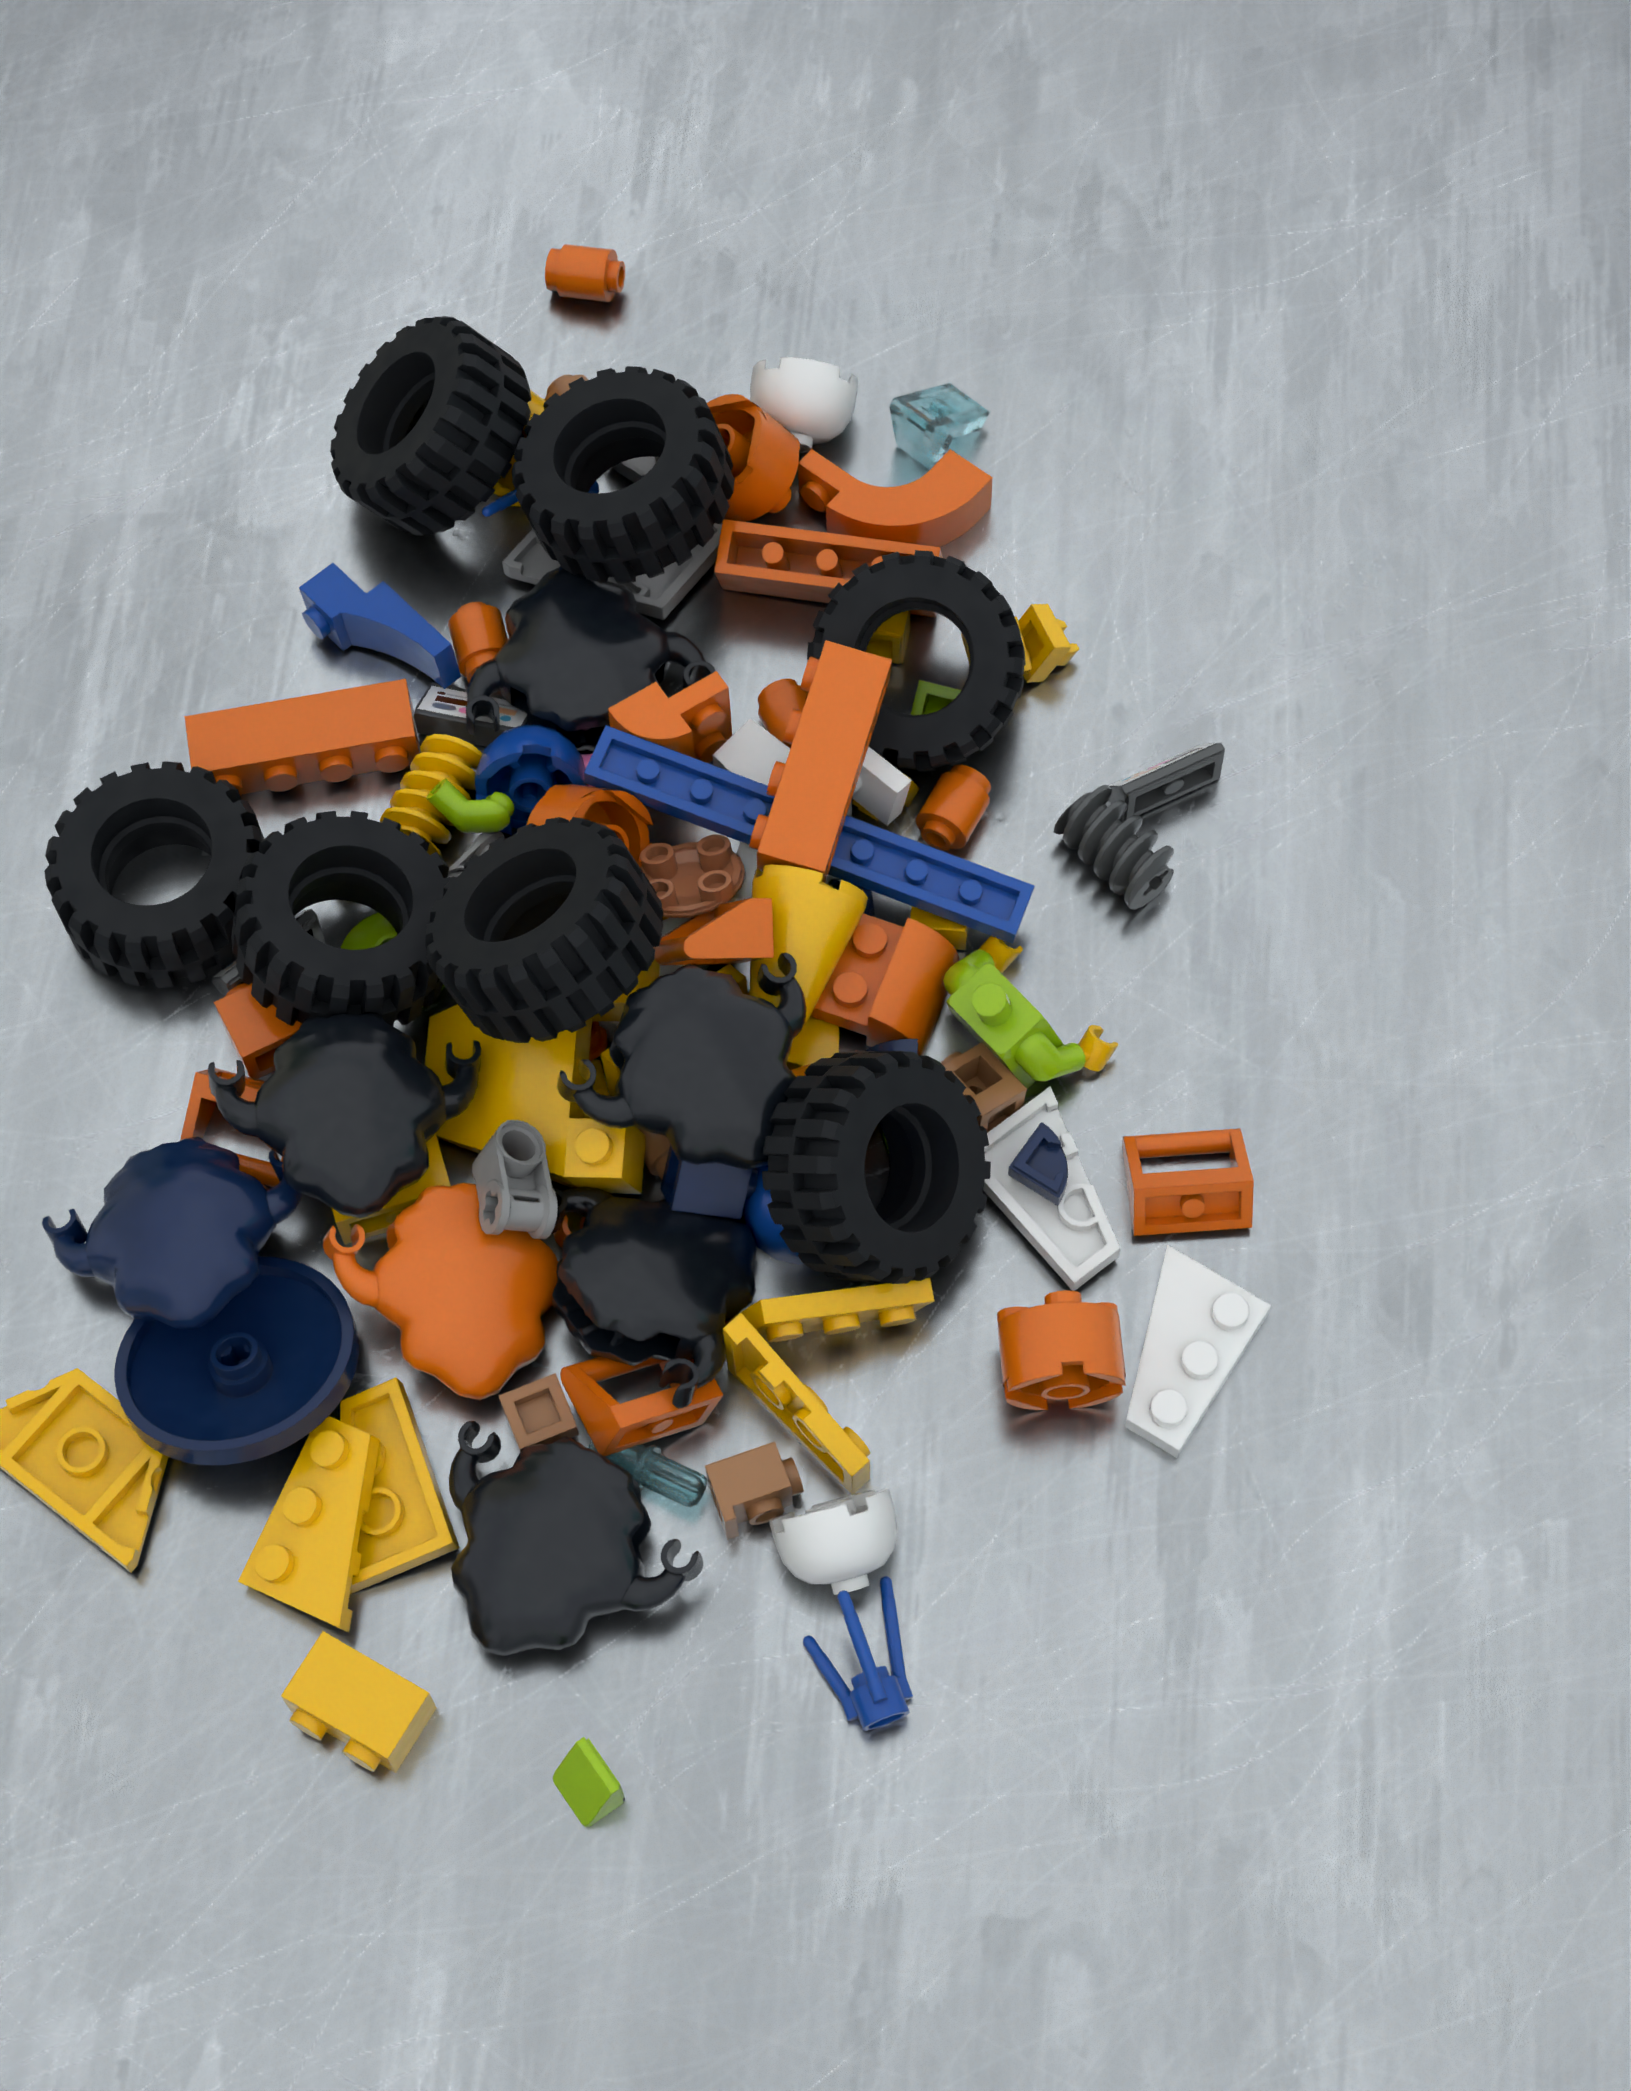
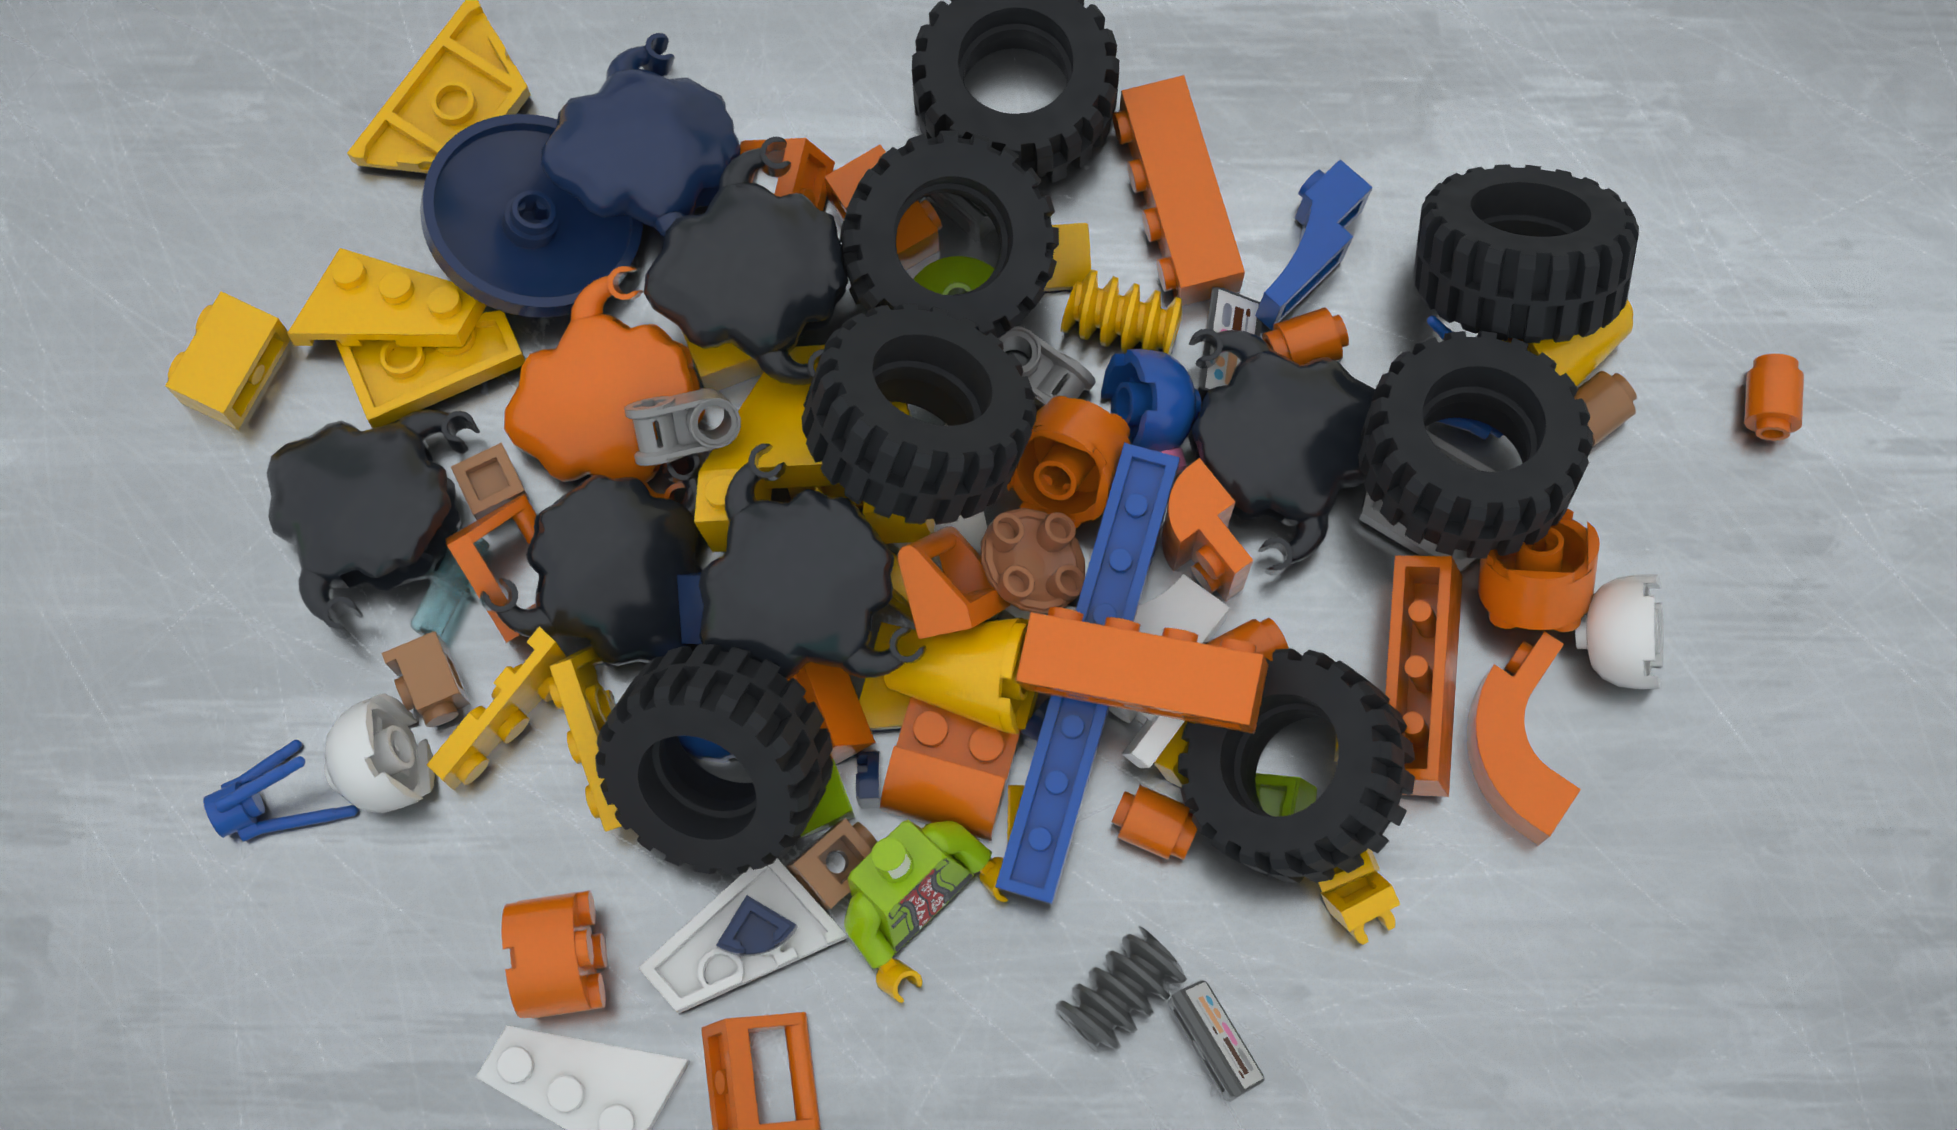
camera: 85 degrees right, 10 degrees up
lime arm [426,778,514,833] -> none
lime slope [553,1737,625,1827] -> none
clear light blue slope [889,383,990,469] -> none

